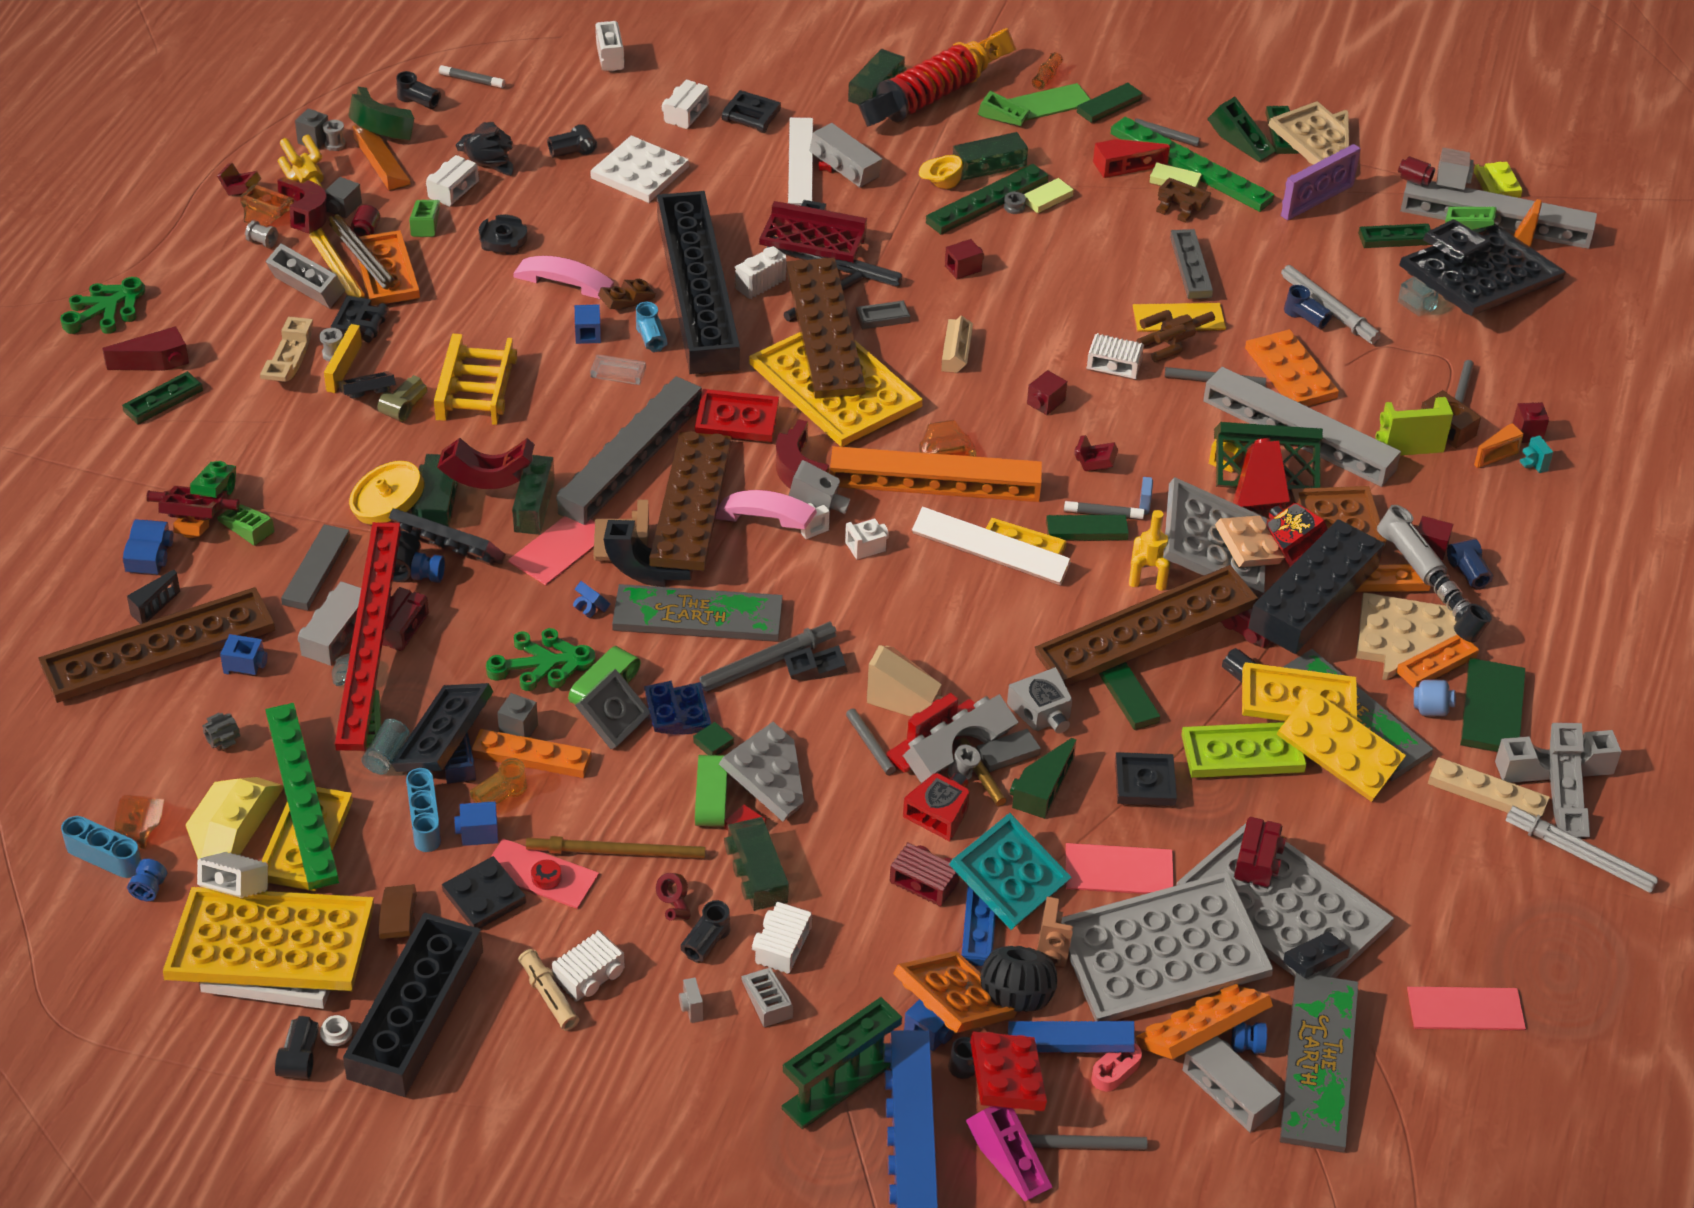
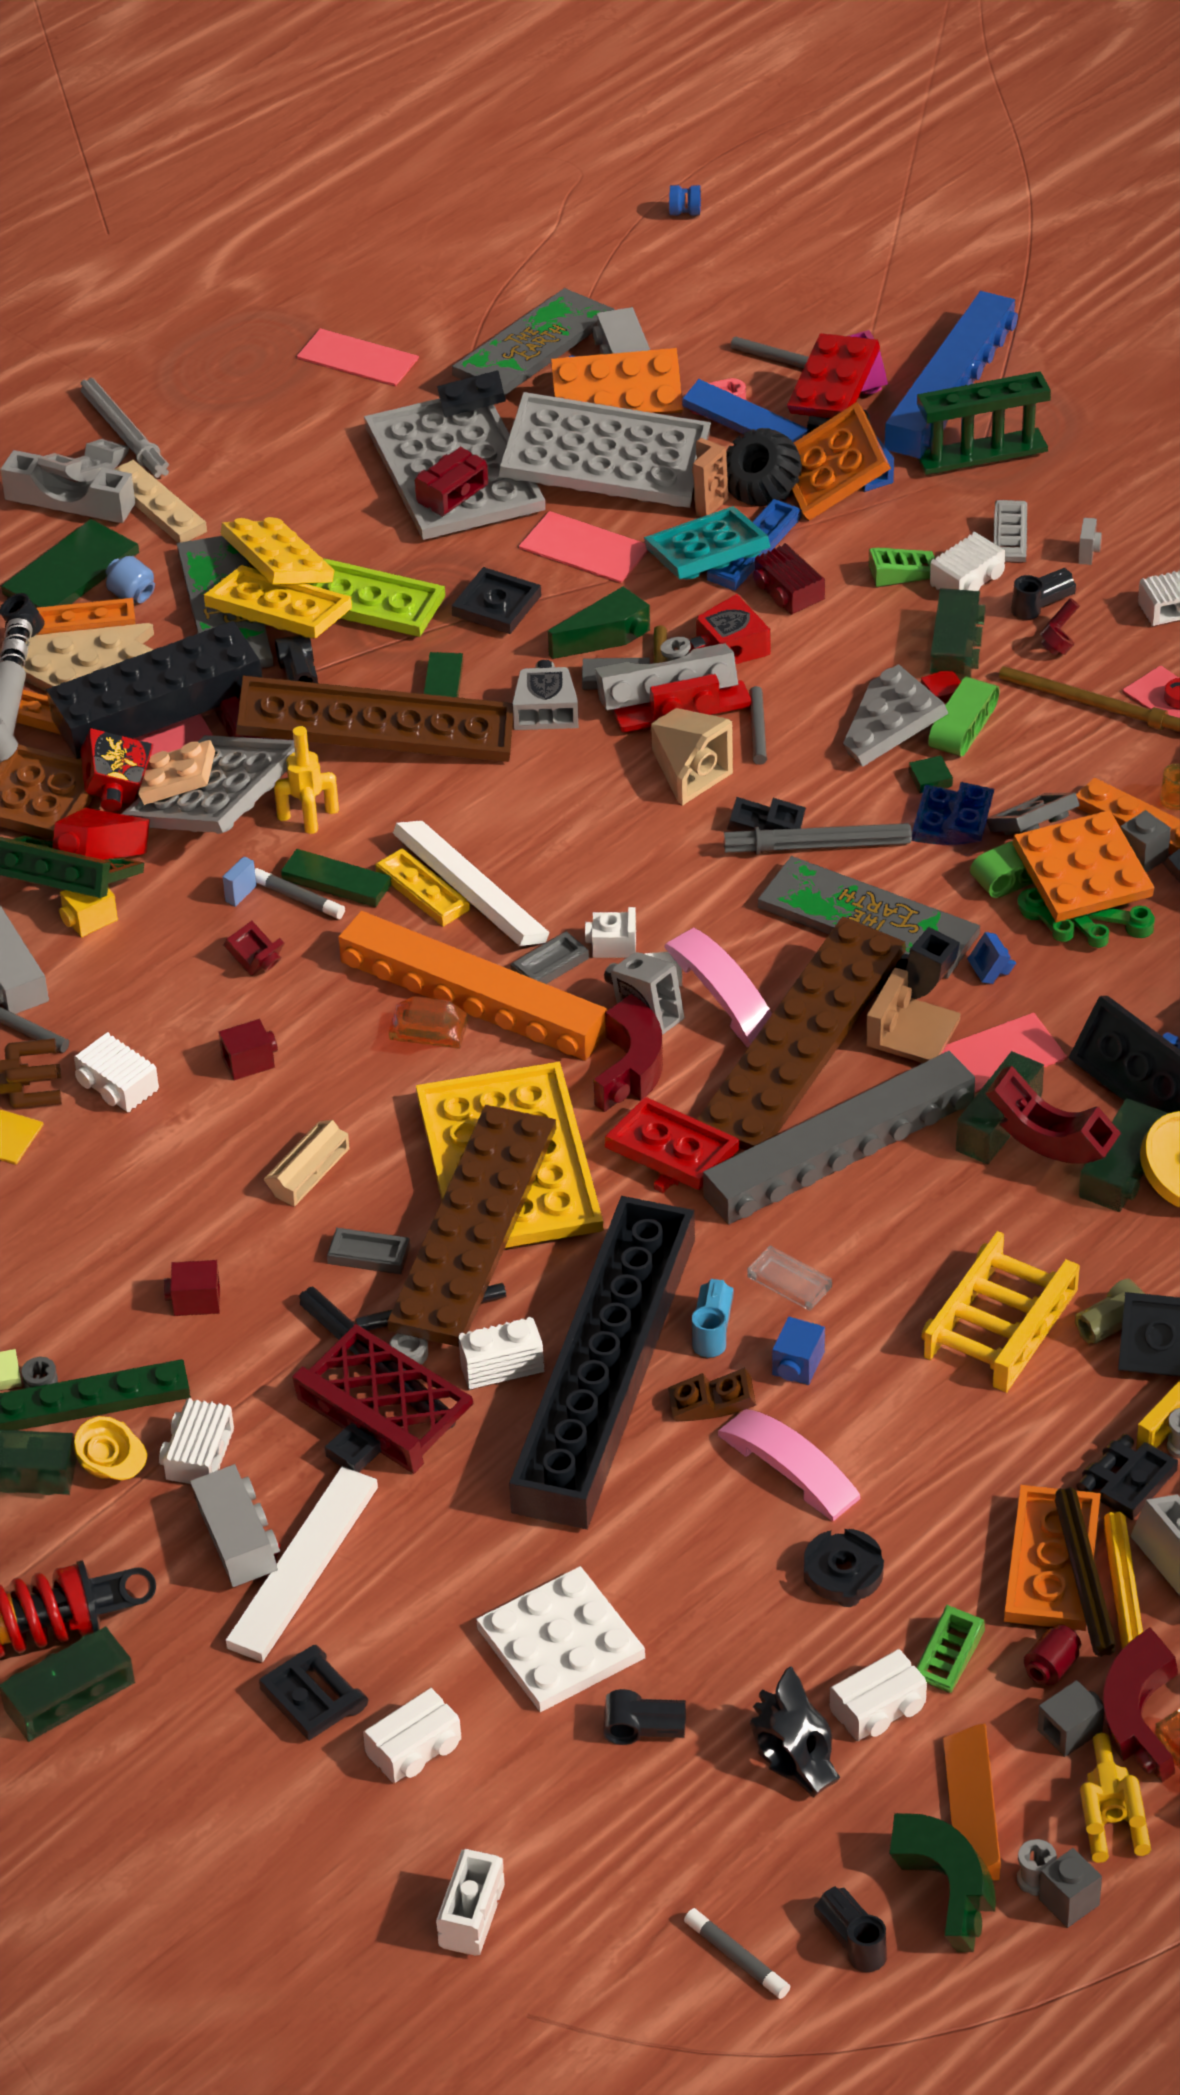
camera: 150 degrees left, 0 degrees up
none -> white brick [159,1398,234,1484]
none -> dark grey tile [511,931,589,984]
none -> bright green slope [869,548,935,587]
none -> orange plate [1012,810,1155,922]

